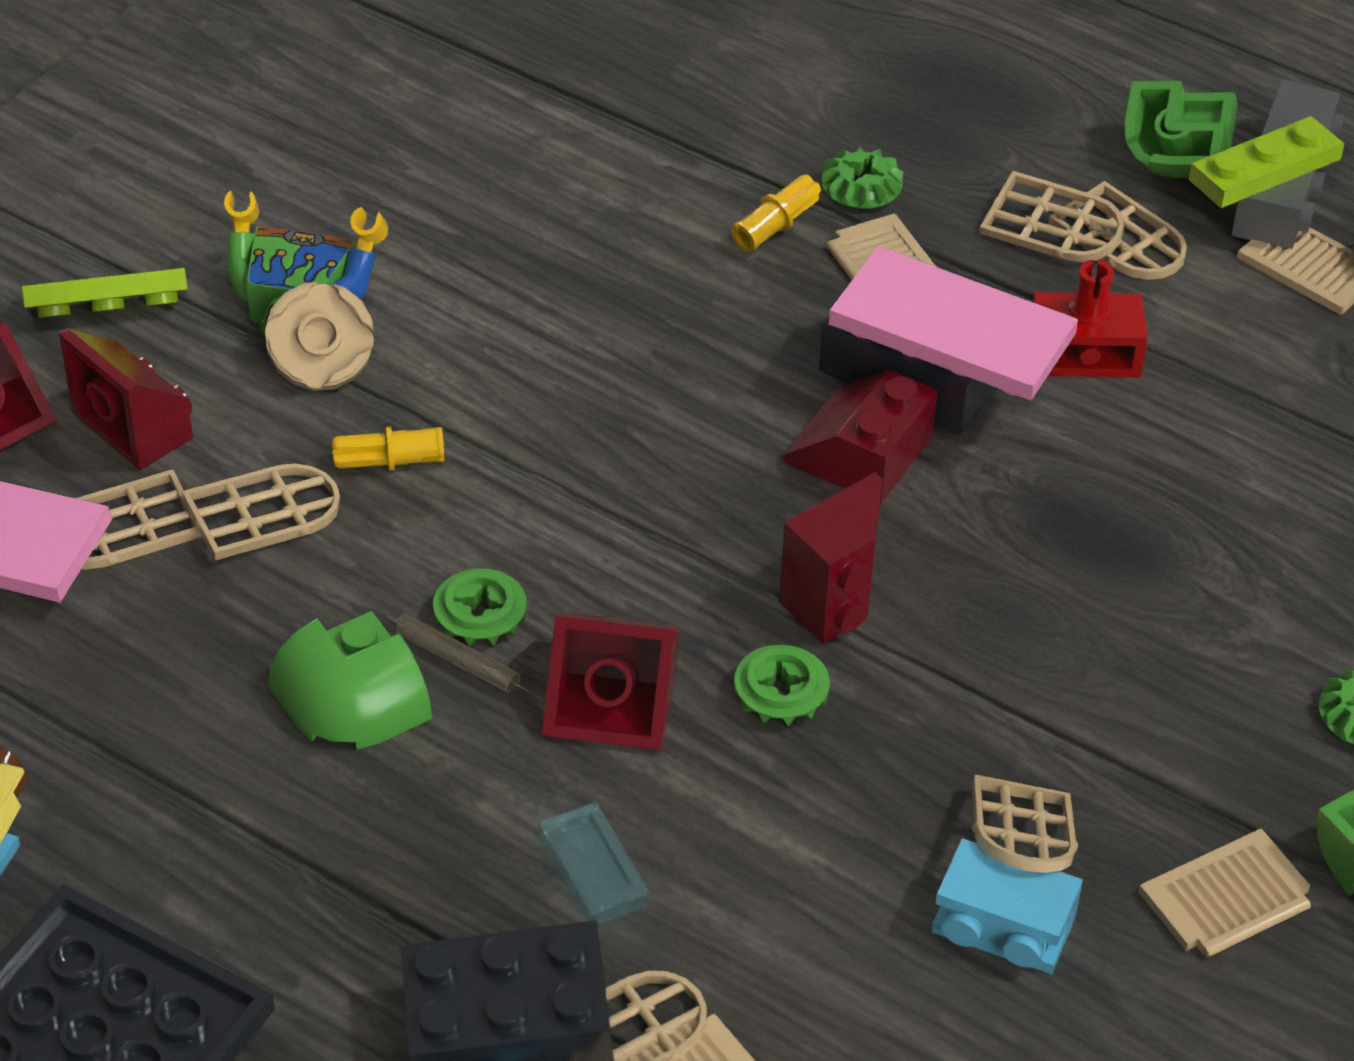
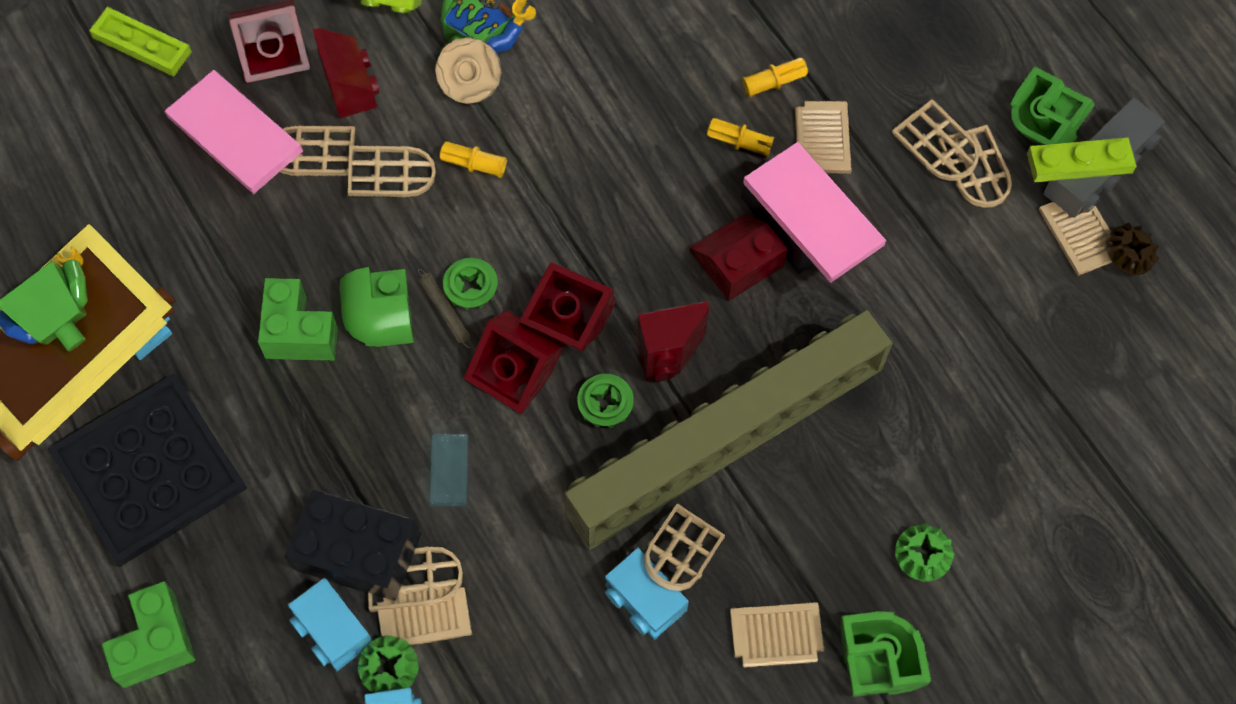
camera: 25 degrees right, 20 degrees up
bright green gear [821,146,903,208] -> none
red brick [1033,260,1148,378] -> none
none -> bright green brick [258,278,338,360]
none -> dark red slope [519,262,616,352]
none -> olive brick [565,310,893,551]
none -> yellow axle [707,118,774,157]

